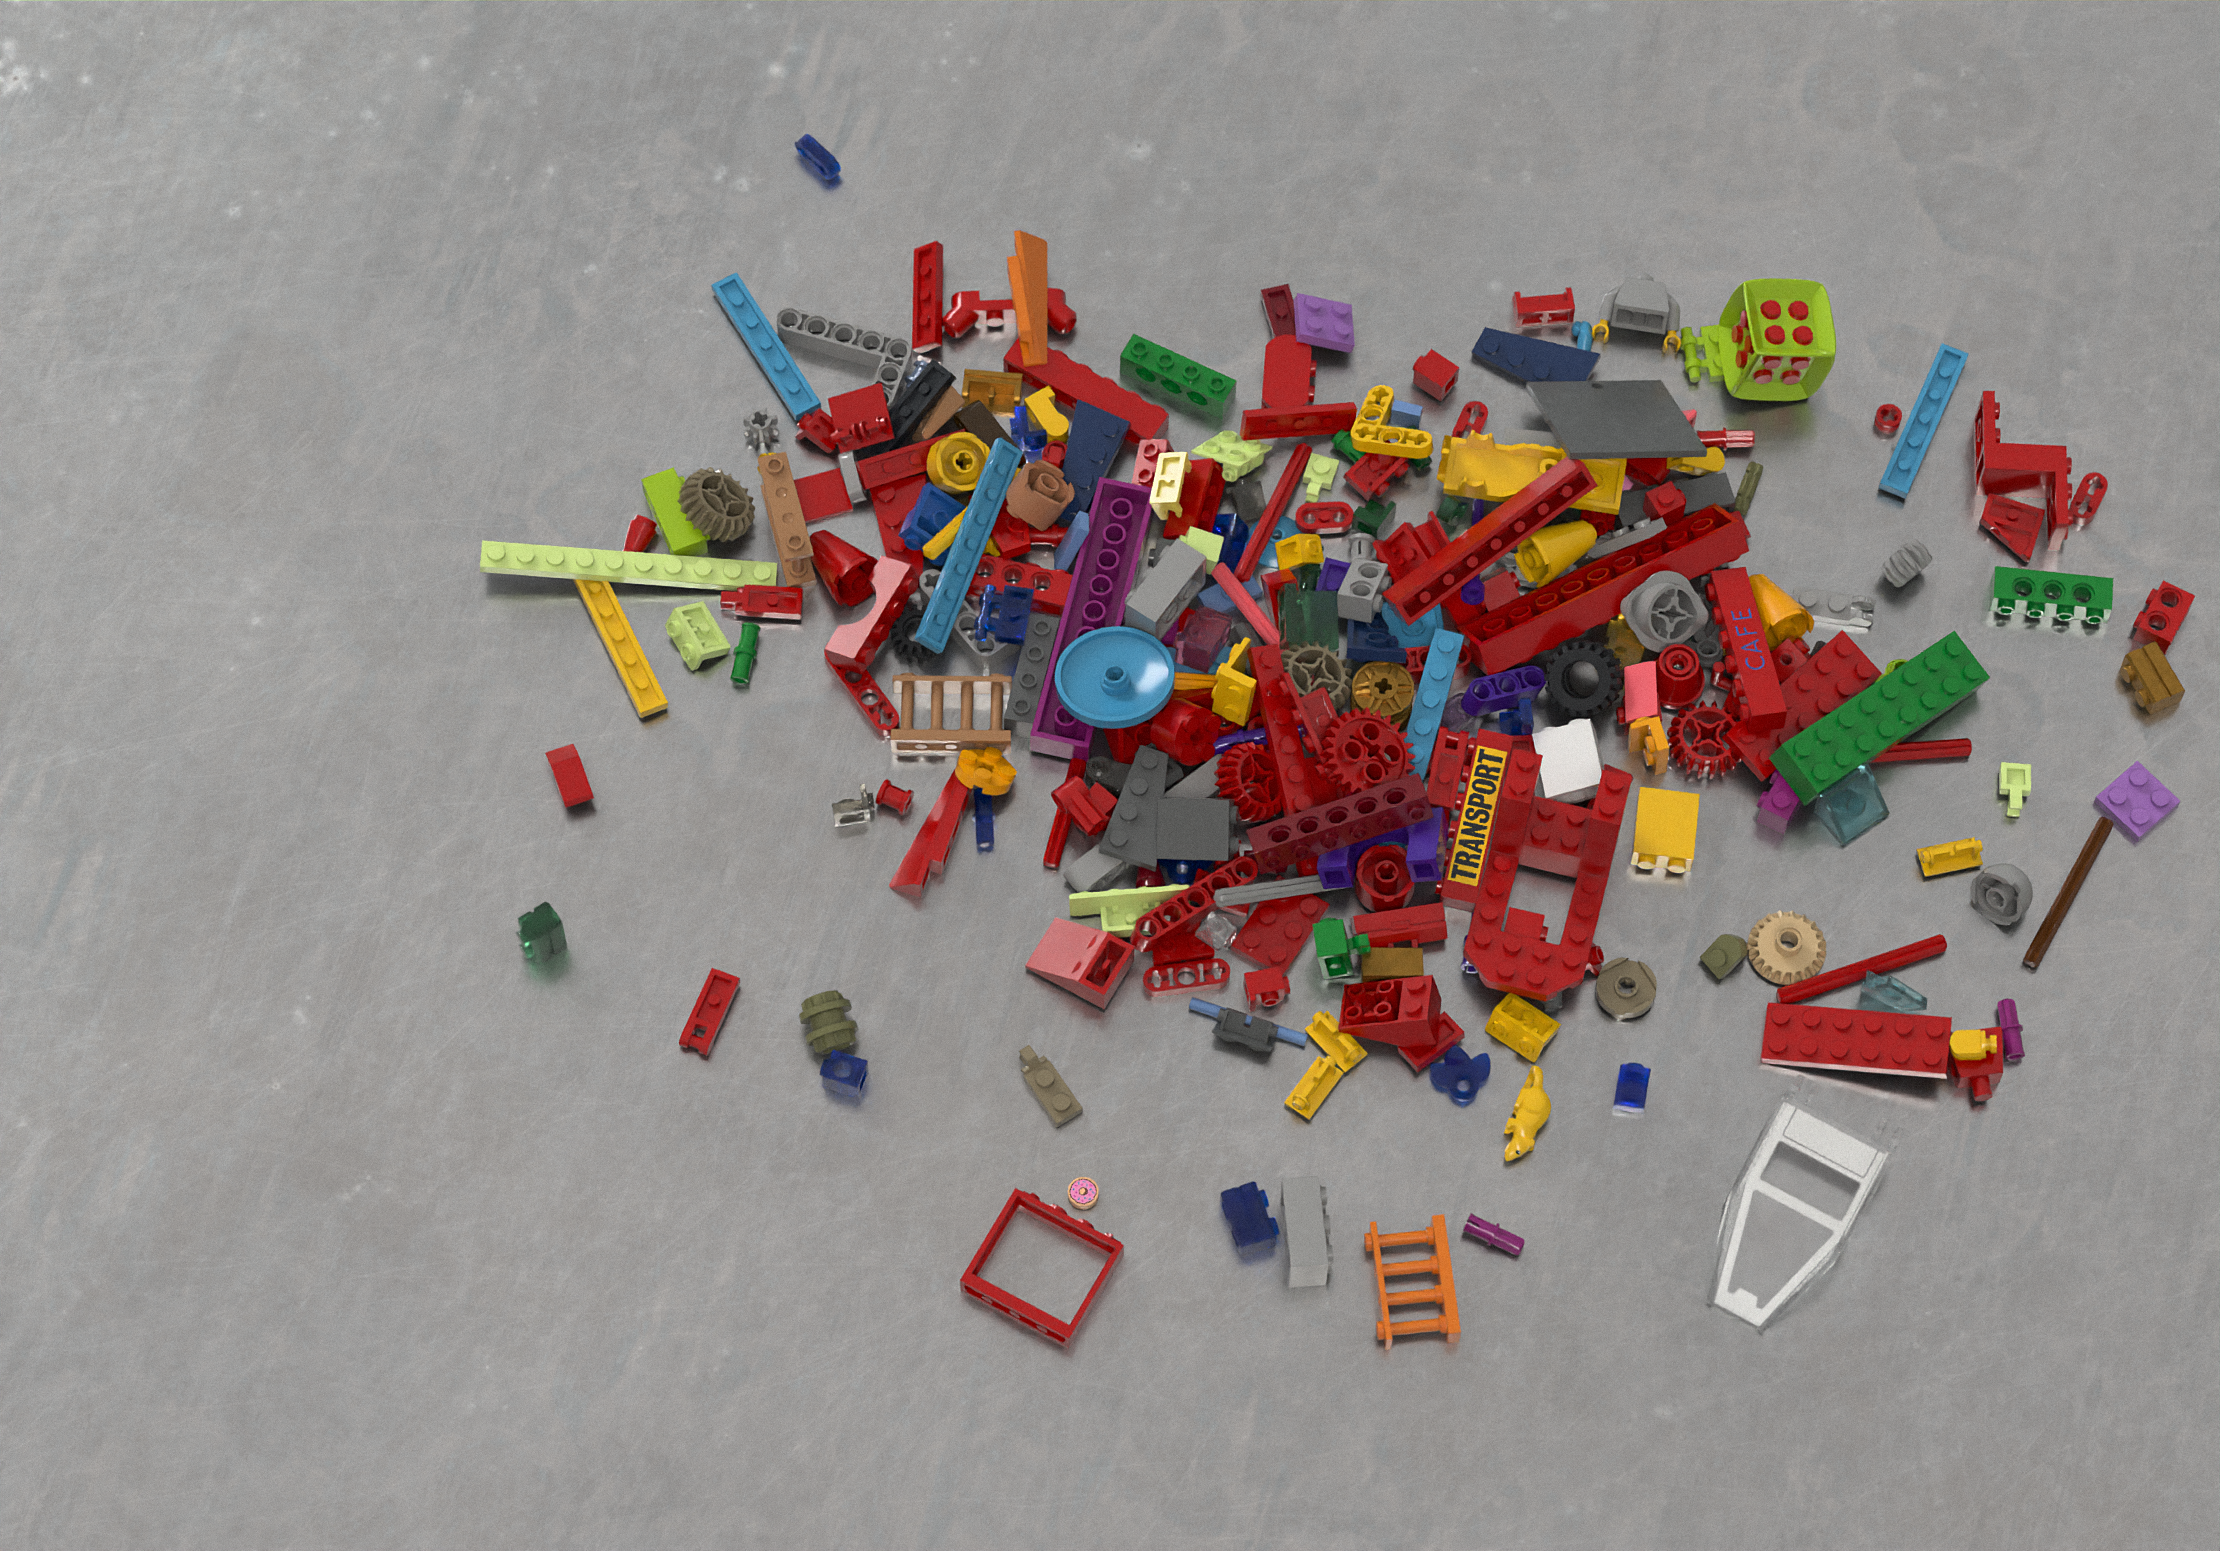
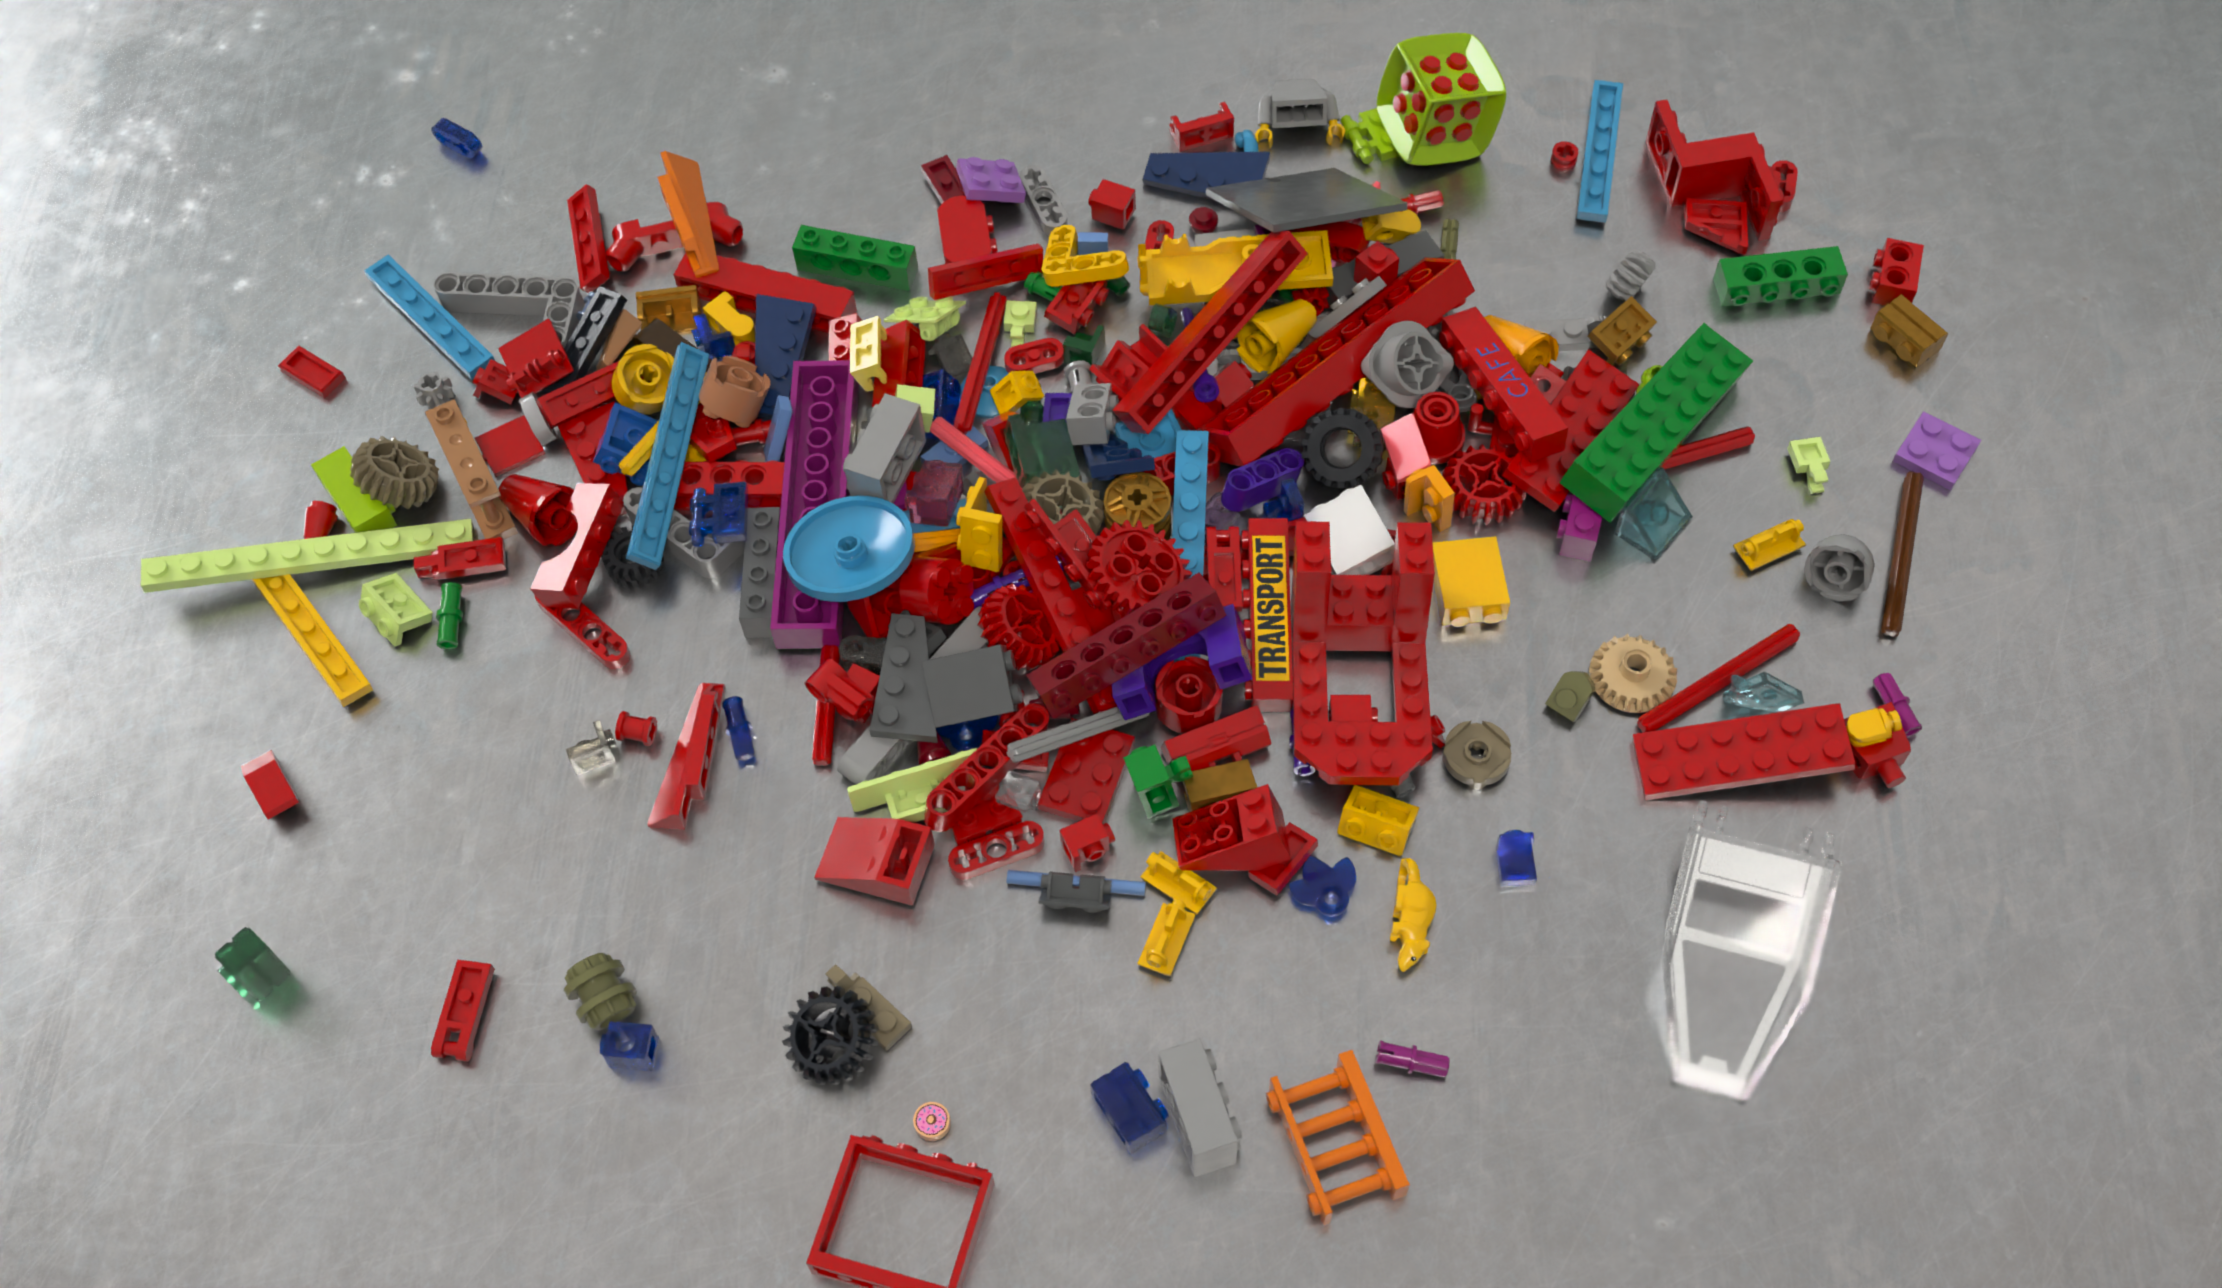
camera: 10 degrees left, 5 degrees down
medium nougat fence [891,673,1012,754] -> none
light orange plate [955,747,1017,795] -> none
none -> red tile [278,345,346,399]
none -> black gear [781,986,880,1085]
none -> light grey beam [1020,165,1068,236]
none -> dark red plate [1189,207,1218,234]
none -> pearl gold bracket [1587,296,1657,366]

